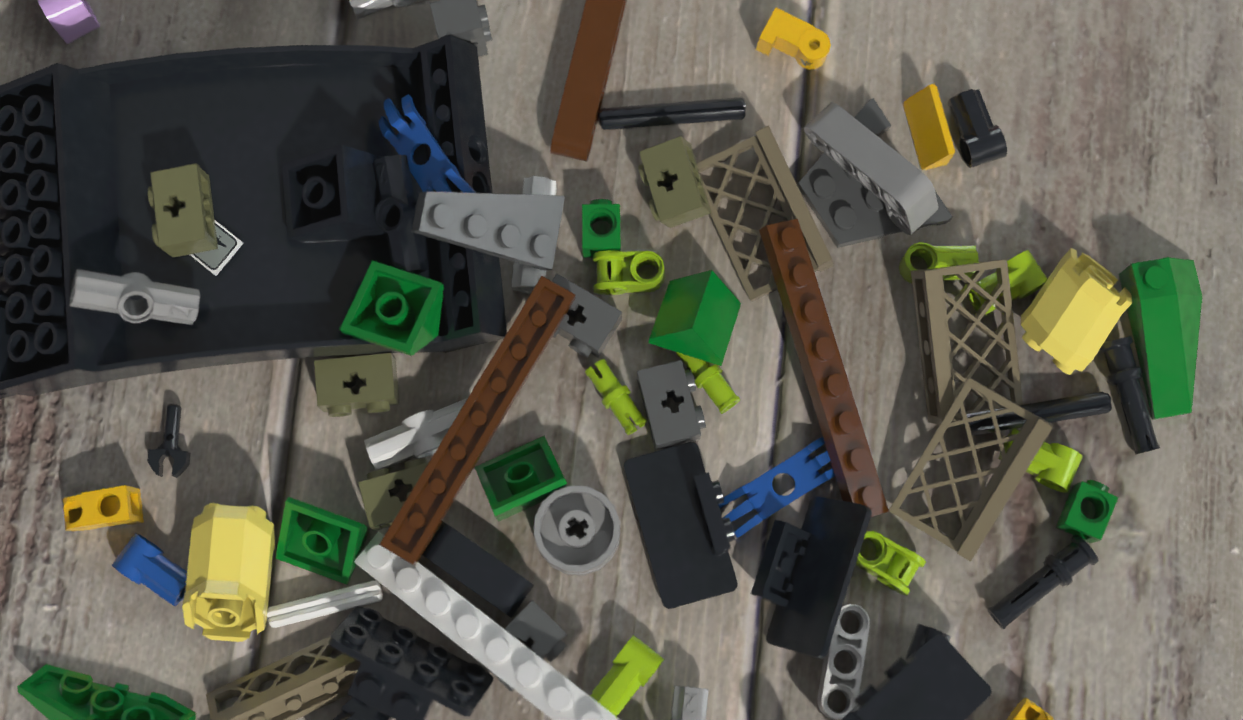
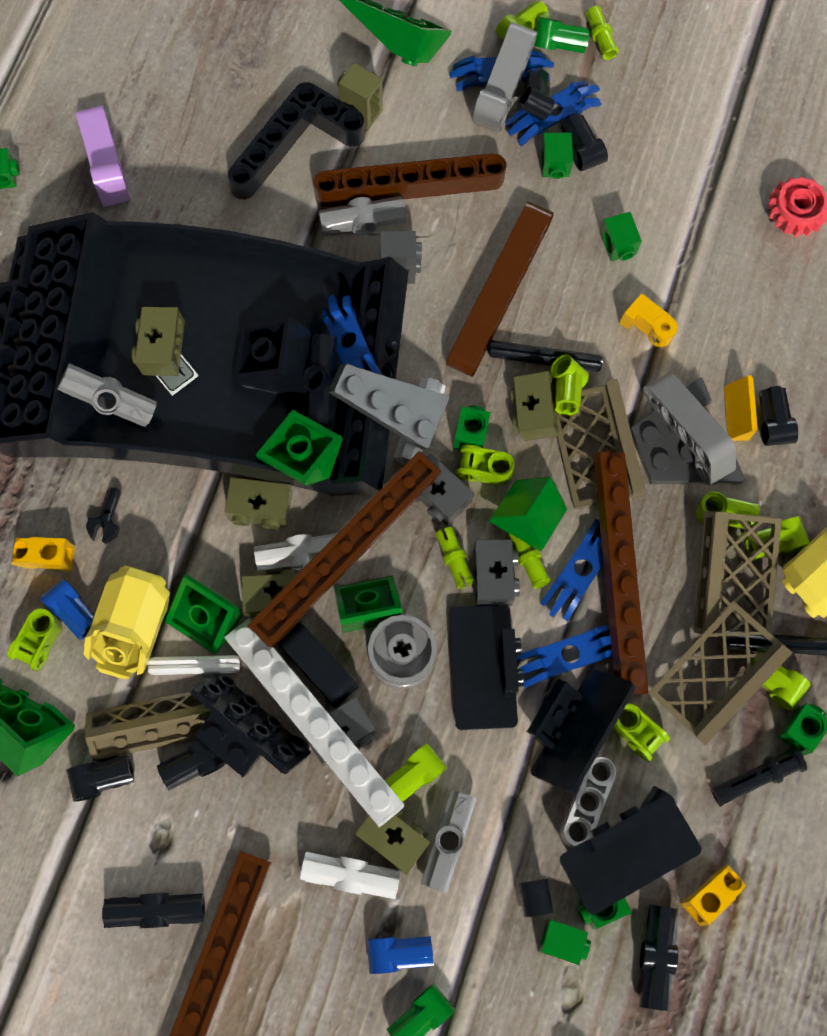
camera: 10 degrees right, 5 degrees down
none -> lime piece [7,608,62,672]
none -> blue piece [540,519,604,621]
none -> lime piece [550,354,589,416]

